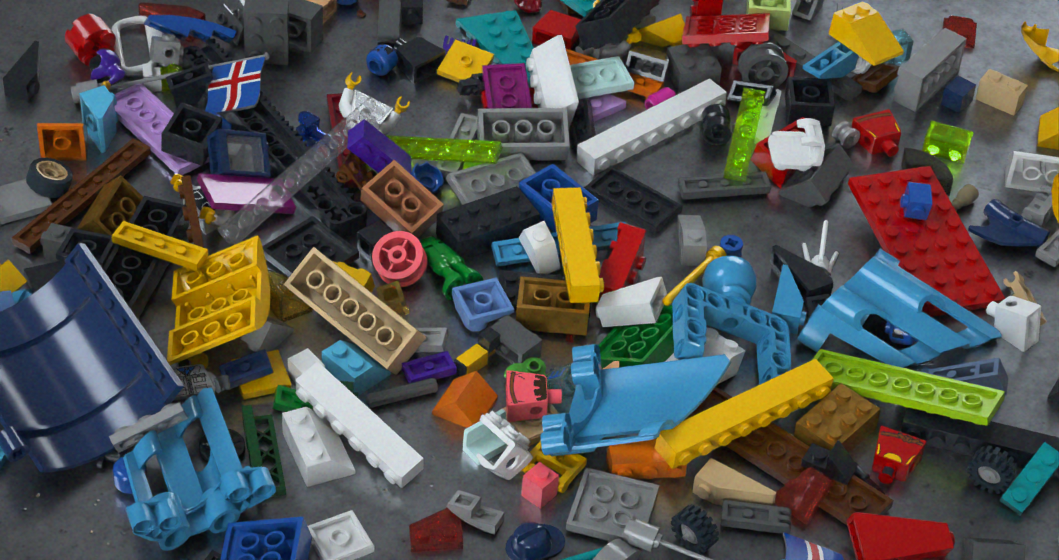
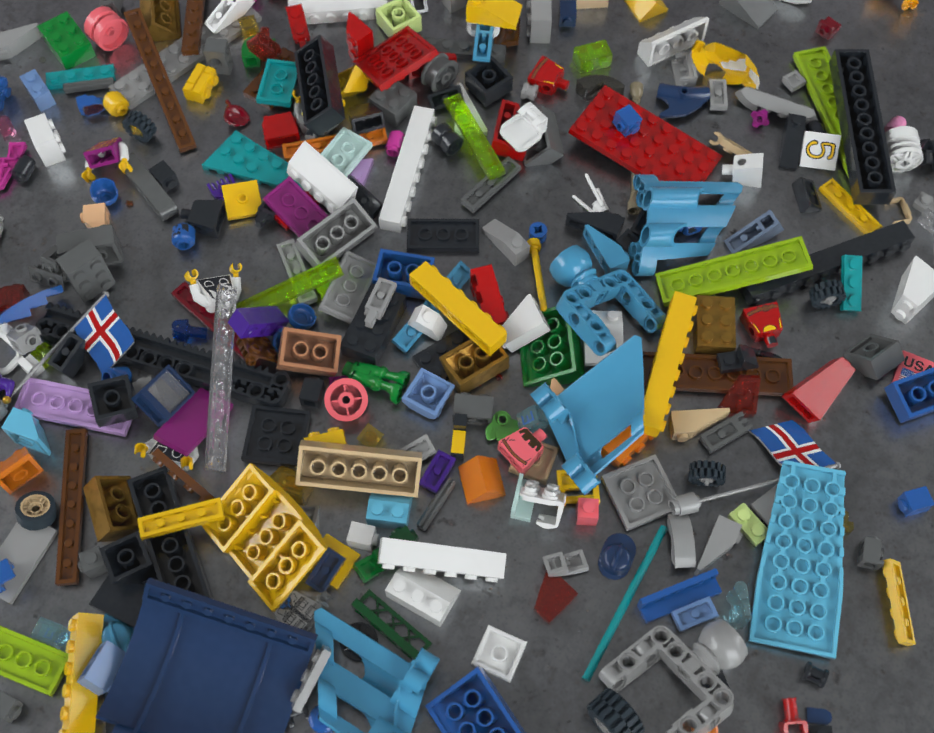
camera: 35 degrees left, 20 degrees up
none -> light grey hinge [364,277,397,328]

